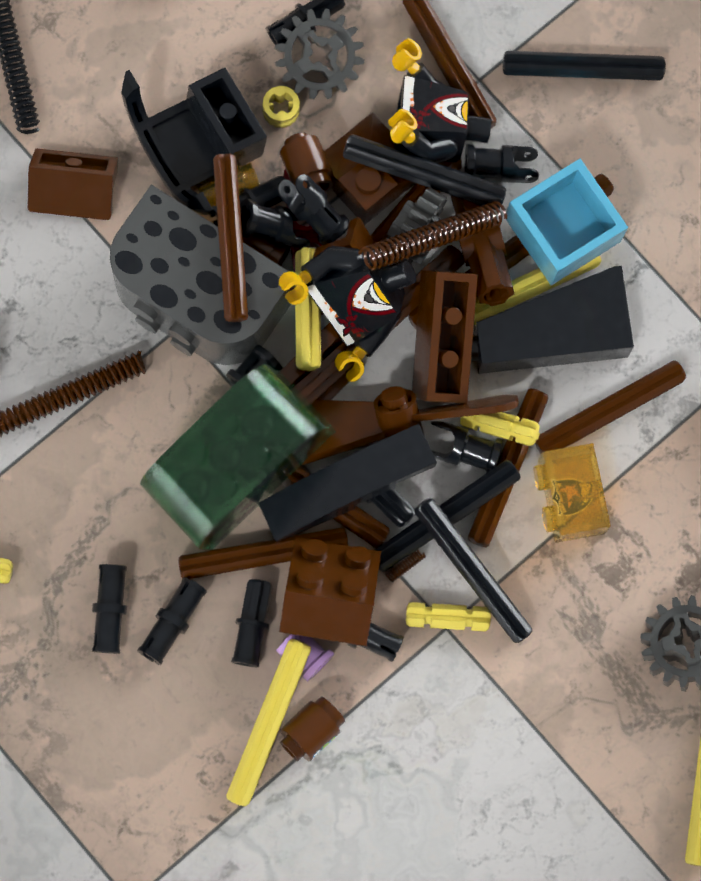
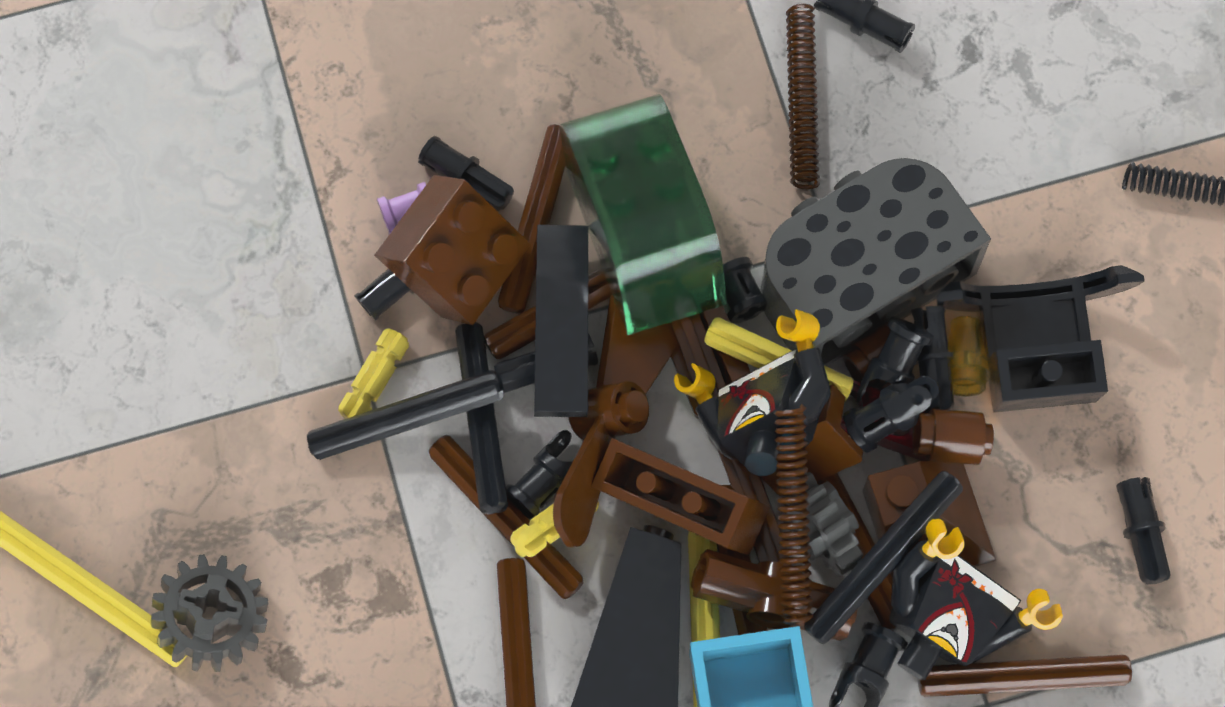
camera: 125 degrees right, 5 degrees down
reddish brown panel [28,148,118,220] -> none
black pin [92,564,127,654] -> none
black pin [137,577,207,665] -> none
reddish brown axle [213,154,248,322] -> none
light yellow axle [226,639,311,807] -> none
light yellow bush [263,86,300,128] -> none
dark grey gear [274,9,364,99] -> none
reddish brown brick [280,696,345,762] -> none
reddish brown leg [385,550,426,582] -> none
clear yellow brick [533,443,611,543] -> none

